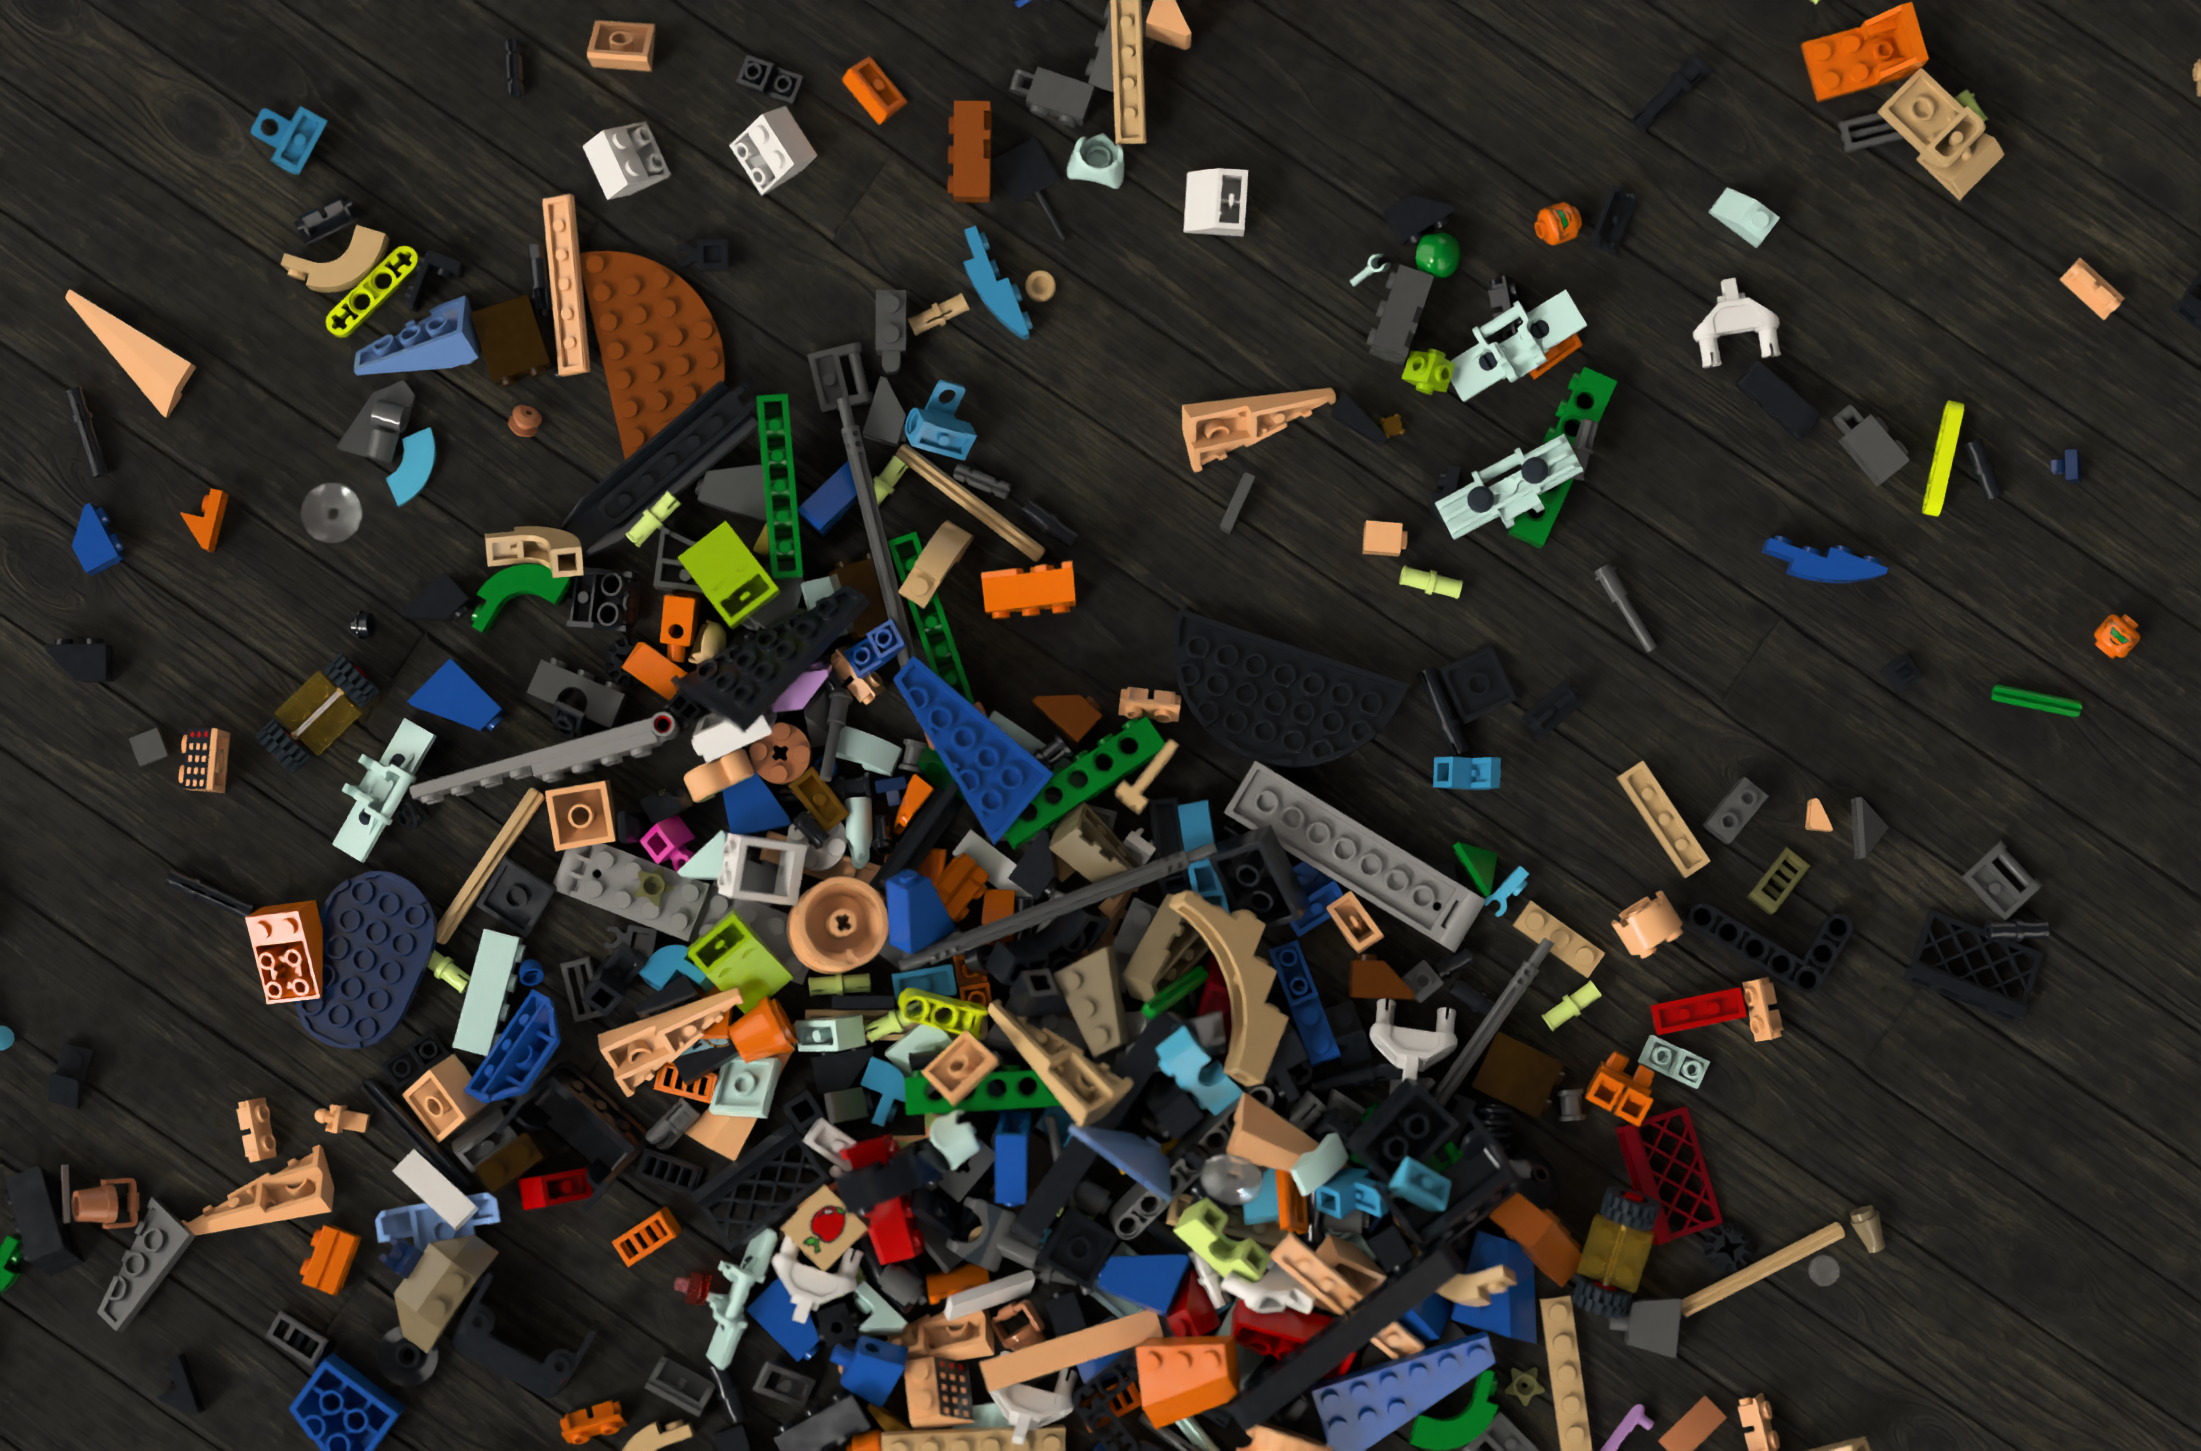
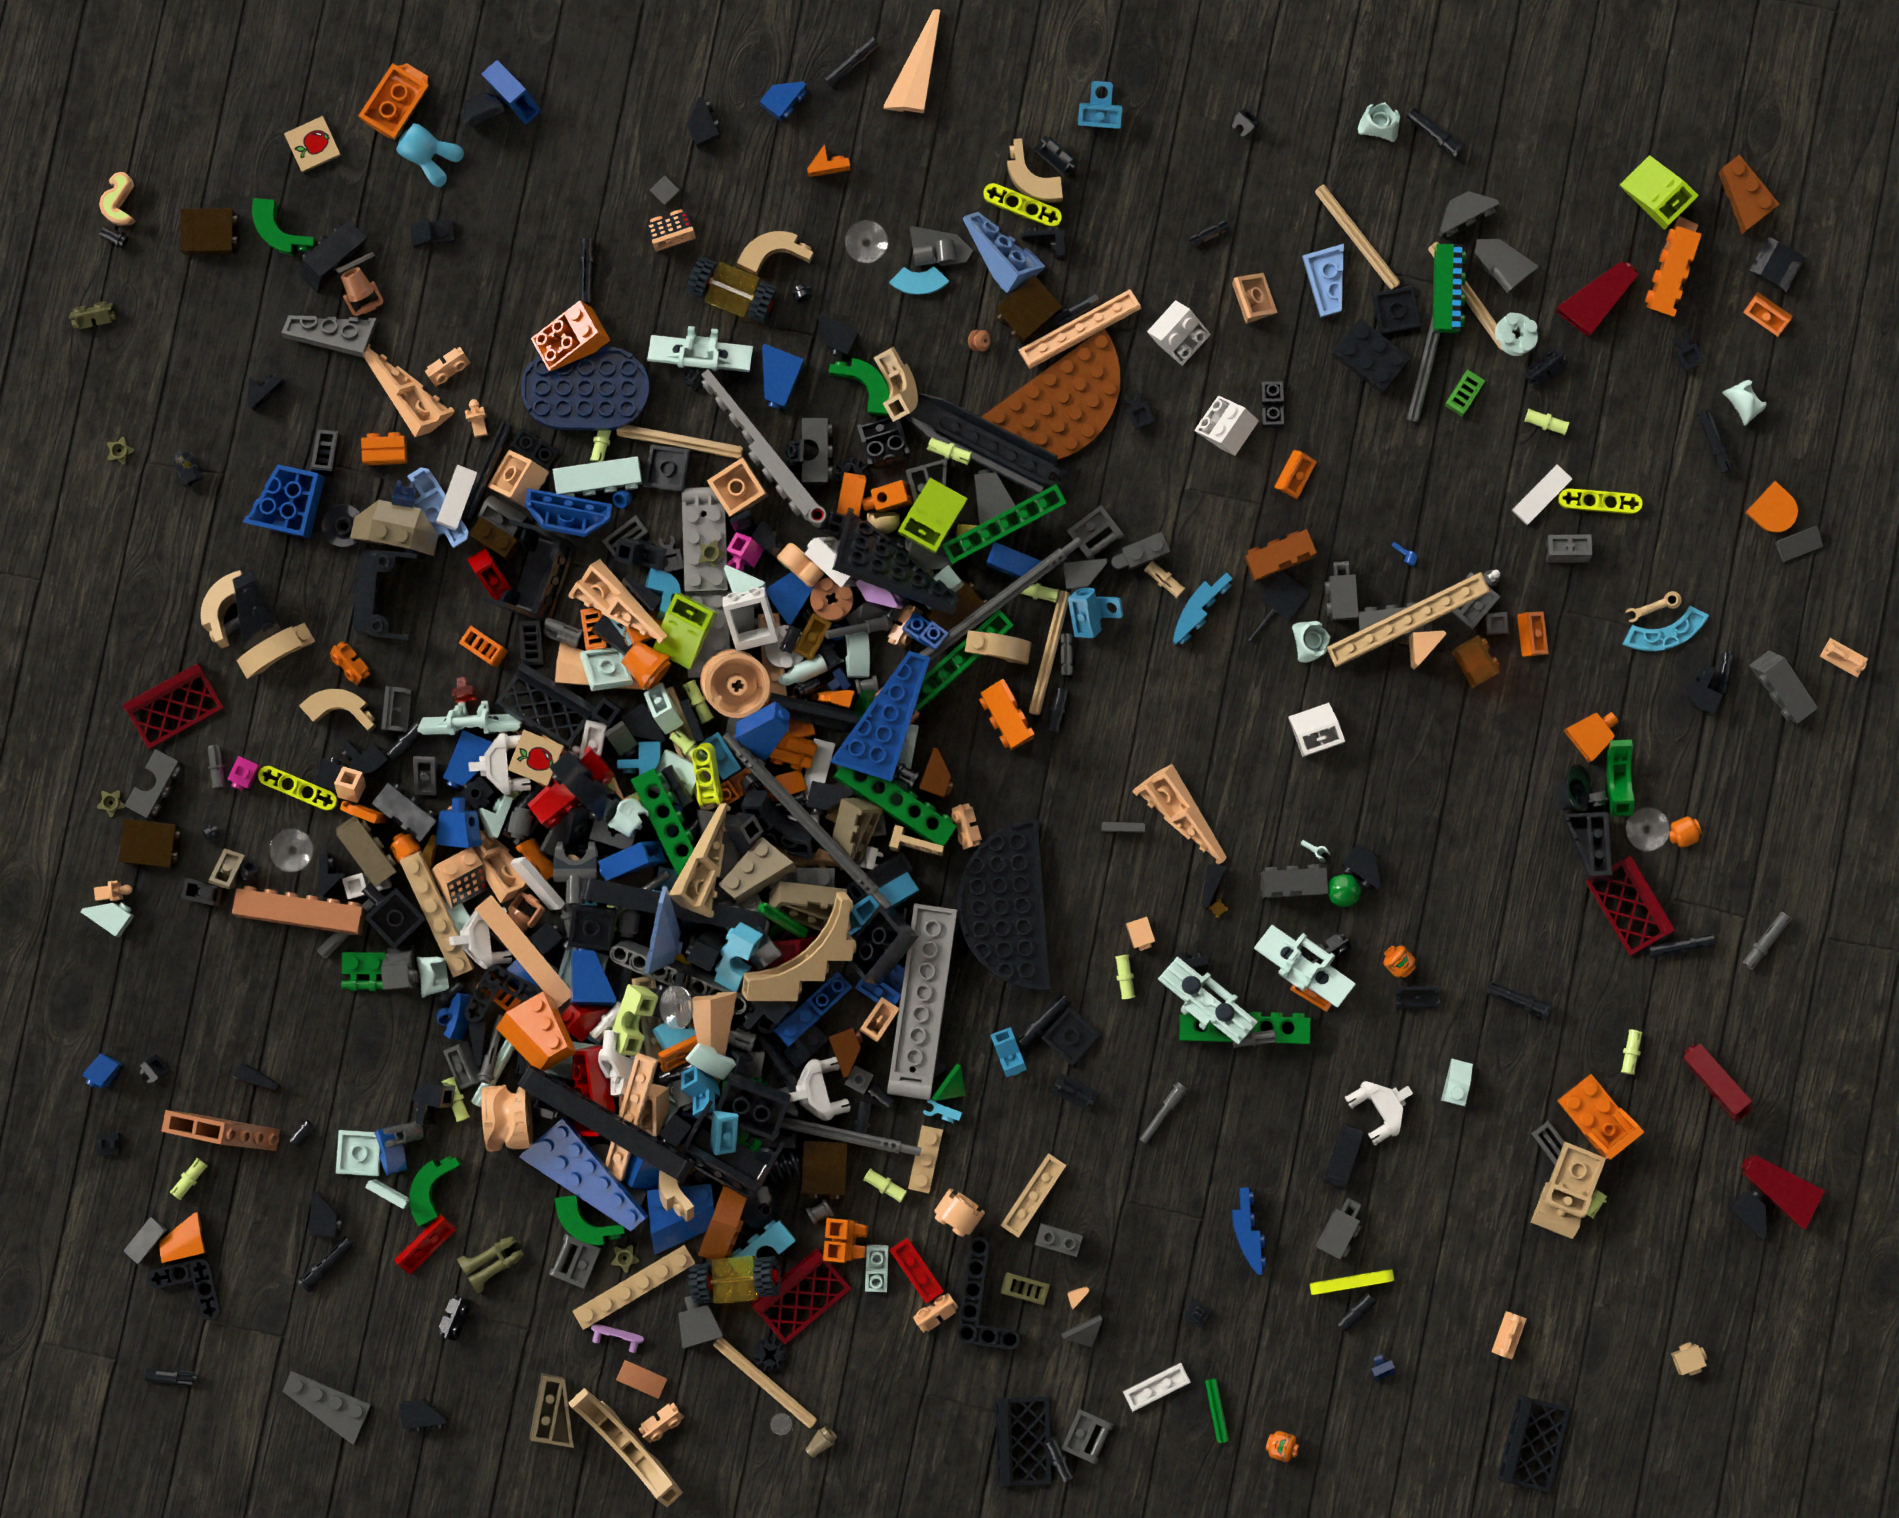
camera: 70 degrees right, 0 degrees up
light nougat slope [921,1030,999,1107] -> none
tan tile [1026,271,1056,302] -> none
lime brick [1401,349,1456,395] -> none
none -> medium azure arch [729,1220,796,1282]
none -> tan arch [737,231,814,275]
none -> white tile [1123,1363,1191,1411]

